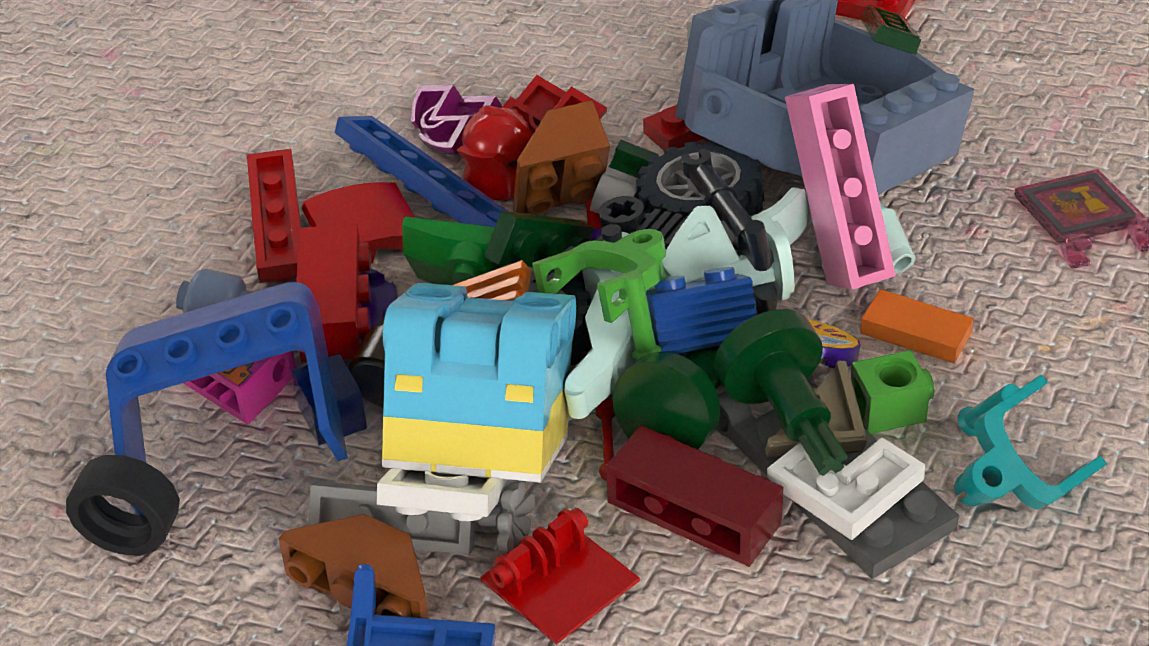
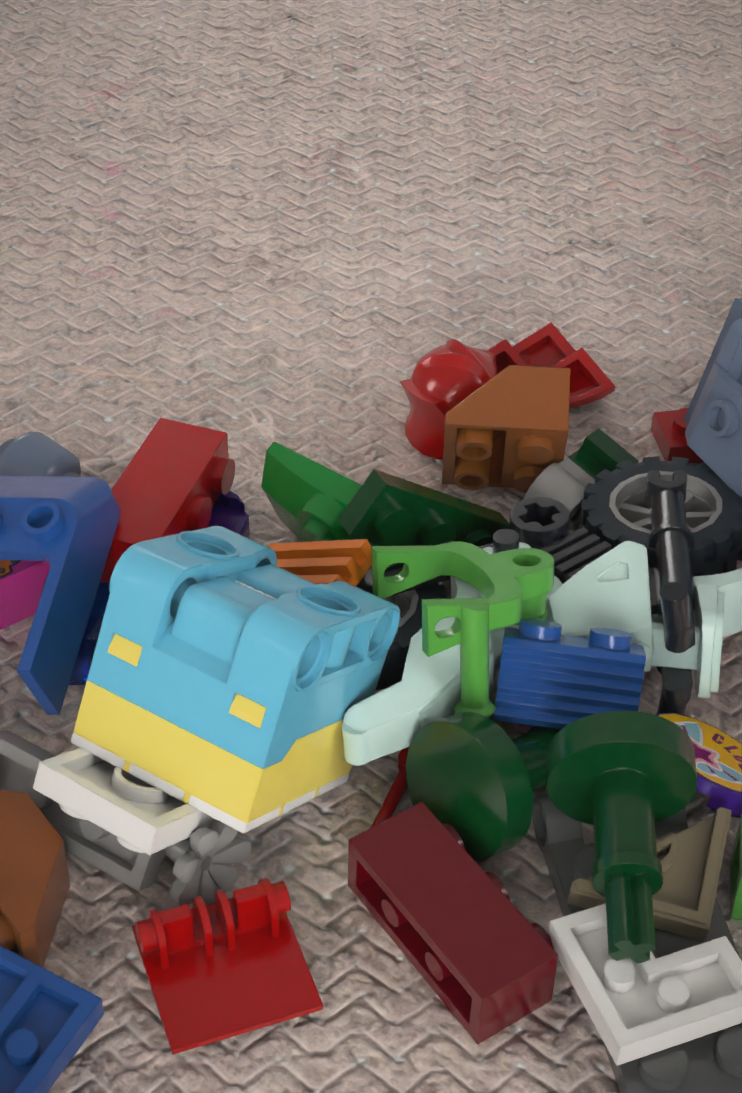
camera: 20 degrees right, 0 degrees up
red plate [247,149,301,283] -> none
red slope [302,182,415,264] -> none
blue plate [334,116,508,227] -> none
magenta brick [411,84,502,154] -> none

